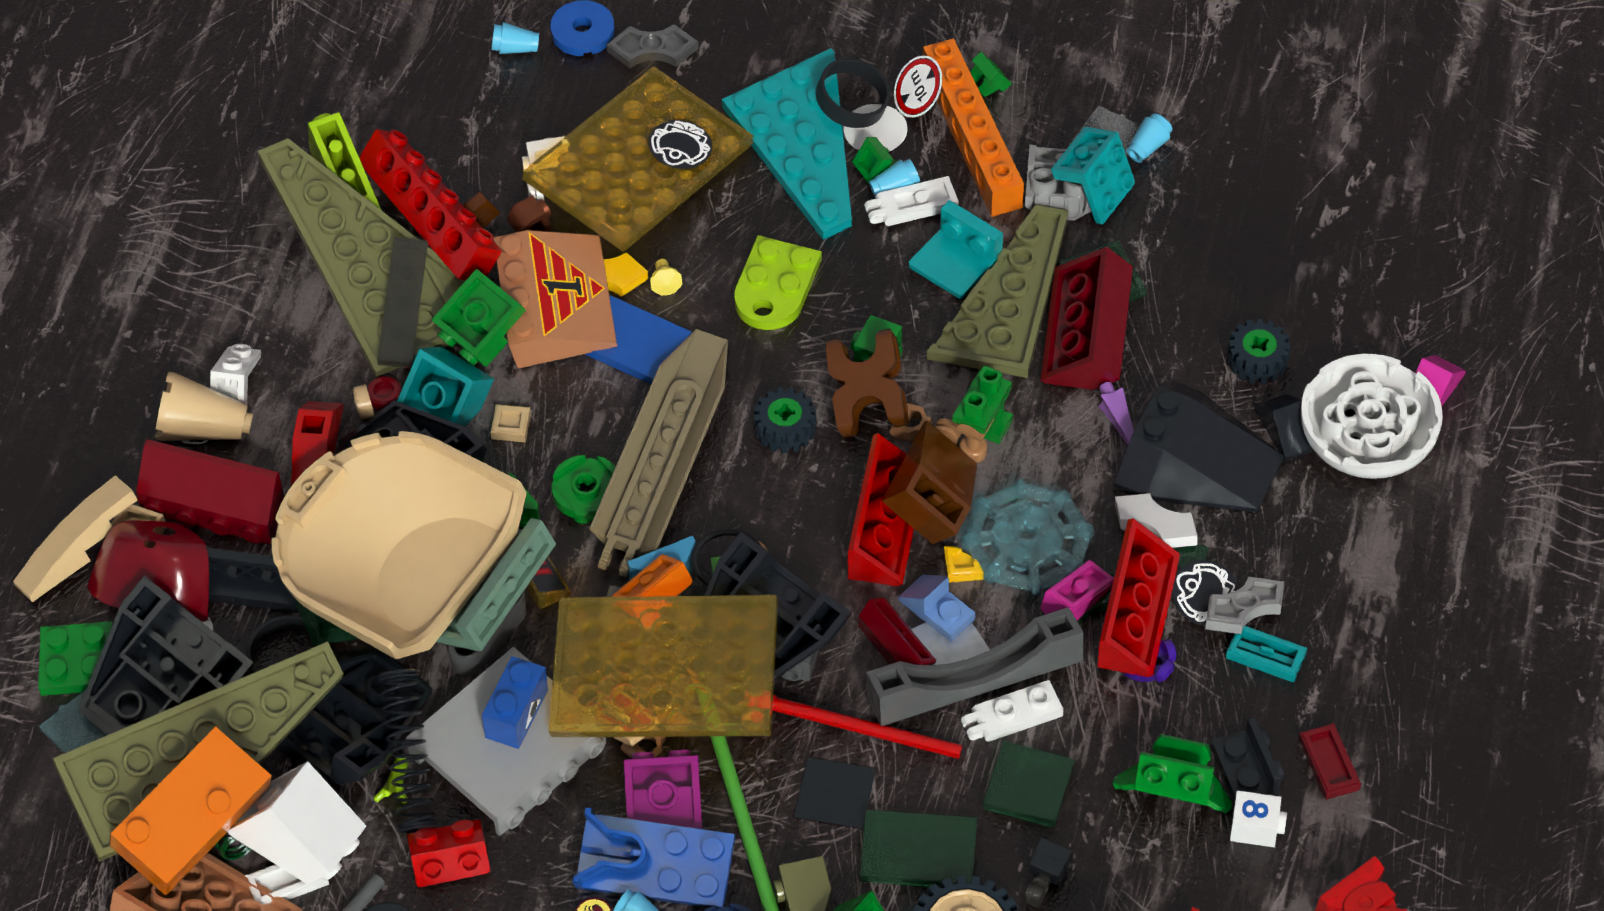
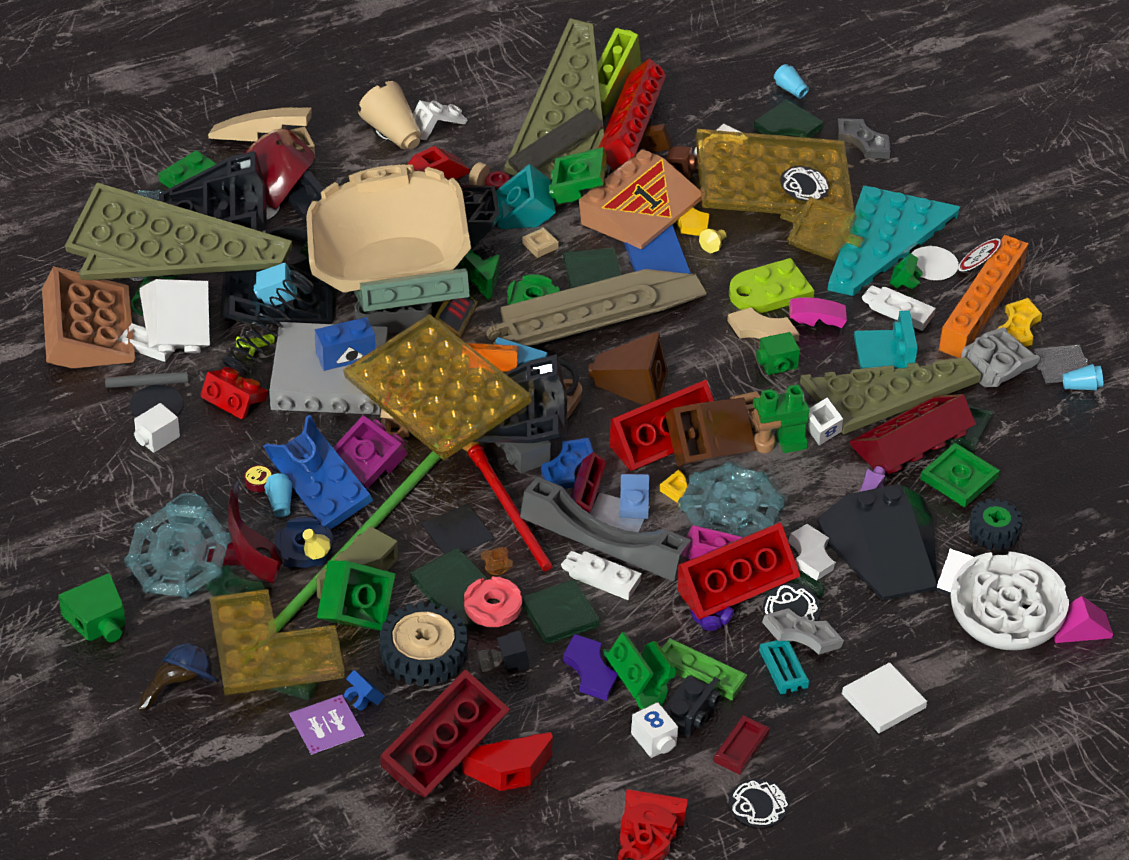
camera: 45 degrees right, 10 degrees down
orange brick [110,726,272,896] -> none
dark red slope [136,439,284,545] -> none
blue tile [550,0,615,56] -> none
black wheel [754,387,816,453] -> none
black tyre [816,58,891,128] -> none
reddish brown piece [826,328,909,438] -> none
medium azure cone [868,159,920,196] -> none
green tile [970,52,1012,97] -> none
teal bracket [1051,127,1135,224] -> none
none -> medium azure brick [254,263,297,306]
none -> coral tile [464,577,522,627]
none -> clear orange plate [481,547,513,575]
none -> blue tile [541,438,594,489]
none -> clear green tile [563,248,621,289]
none -> dark purple tile [563,634,618,701]
none -> reddish brown slope [588,332,669,405]
none -> bright green tile [662,638,747,701]
none -> tan tile [727,307,799,341]
none -> black sticker [729,779,788,827]
none -> clear green tile [753,99,824,139]
none -> clear yellow plate [780,197,863,261]
none -> dark pink slope [789,298,847,328]
none -> white brick [806,398,843,446]
none -> white tile [842,663,927,733]
none -> green plate [920,443,1000,507]
none -> yellow tile [997,298,1042,347]

